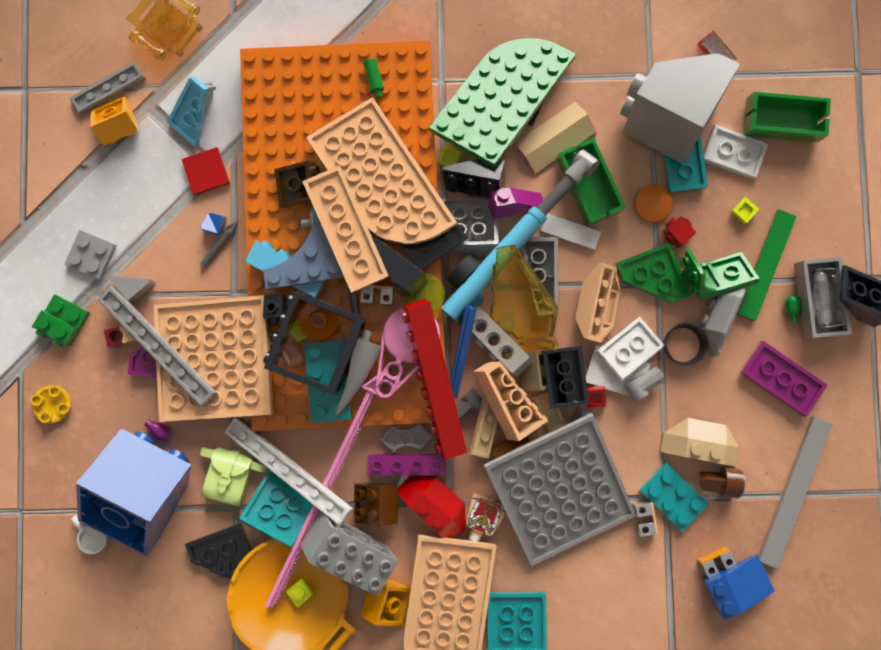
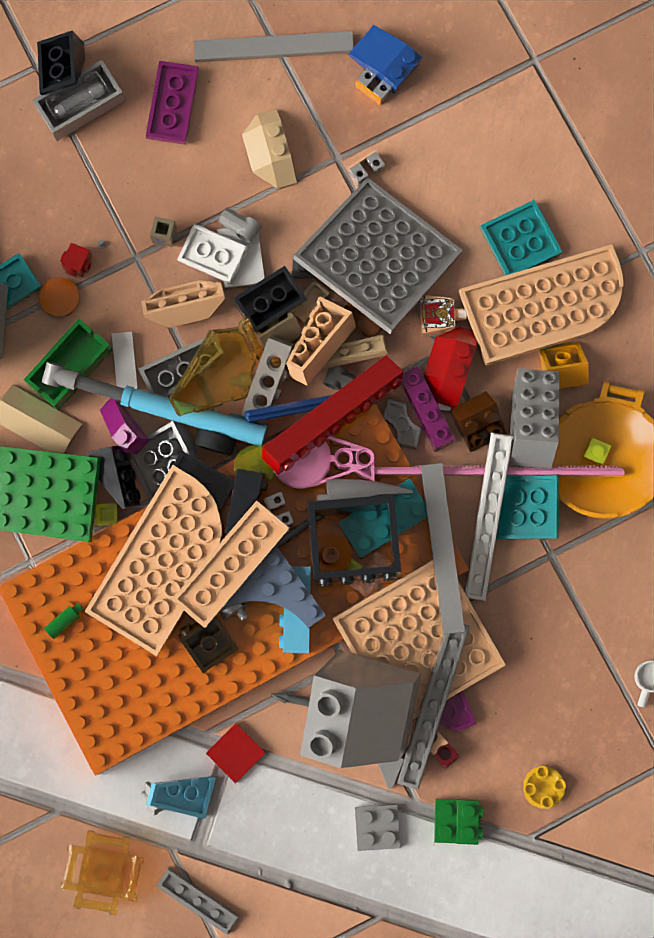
camera: 115 degrees left, 5 degrees down
slope [76,429,191,557] -> none
light orange slope [90,96,138,146] -> none
magenta cylinder [144,419,171,441] -> none
black plate [185,522,251,580] -> none
blue slope [200,213,227,236] -> none
yellowish green piece [200,447,267,507] -> none
black brick [263,294,289,326] -> none
red plate [587,386,607,408] -> none
green plate [615,243,691,303] -> none
teal plate [639,462,709,532] -> none
black tyre [664,323,707,365] -> none
green bracket [682,249,759,301] -> none
light grey wedge [700,286,749,357] -> none
reddish brown piece [700,467,745,499] -> none
neon yellow plate [731,197,759,225] -> none
green tile [737,209,797,321] -> none
green cylinder [784,295,801,322] -> none
none -> dark tan brick [150,217,177,247]
none -> light grey slope [300,650,421,768]
none -> light grey tile [421,463,465,635]

